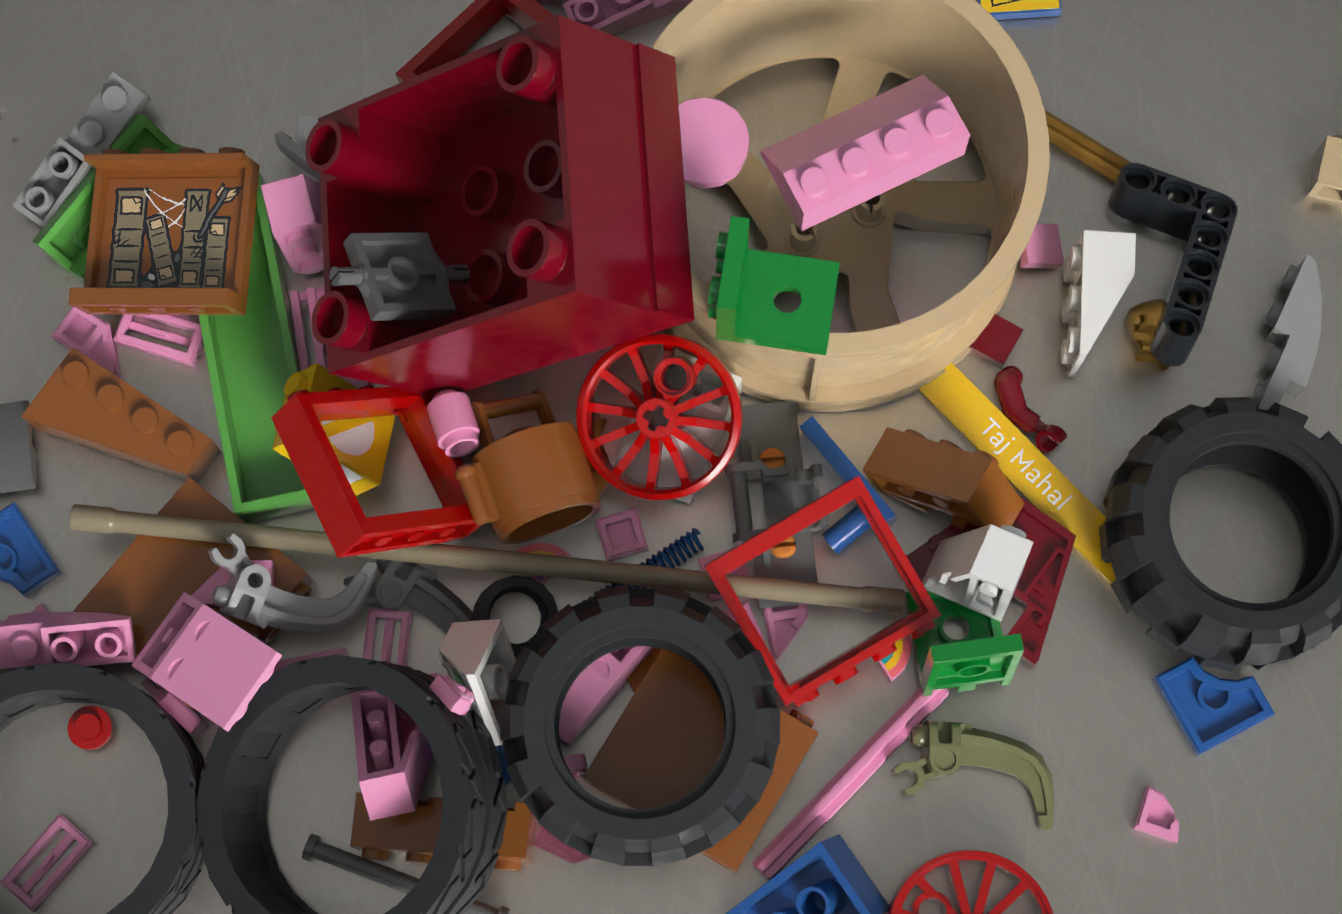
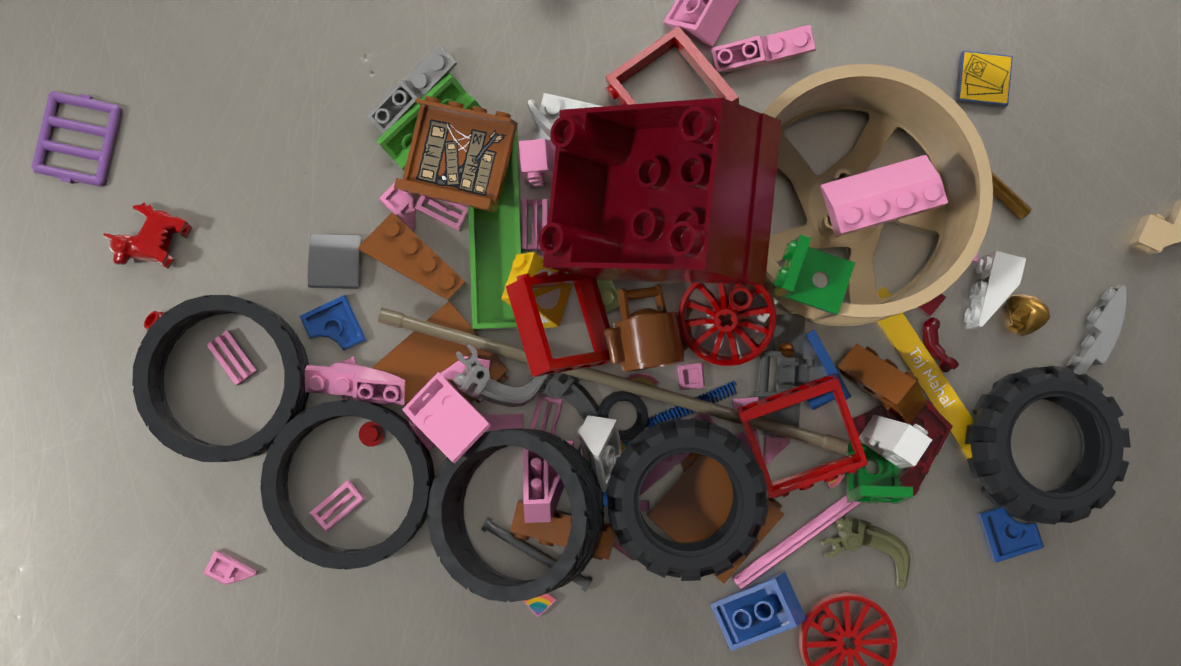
camera: 10 degrees right, 10 degrees up
dark grey plate [329,233,470,321] -> none
bright pink brick [427,389,480,457] -> none
bright pink tile [429,674,475,715] -> none
bright pink tile [679,97,750,189] -> none
black beam [1108,163,1238,366] -> none
bright pink tile [1132,785,1179,843] -> none

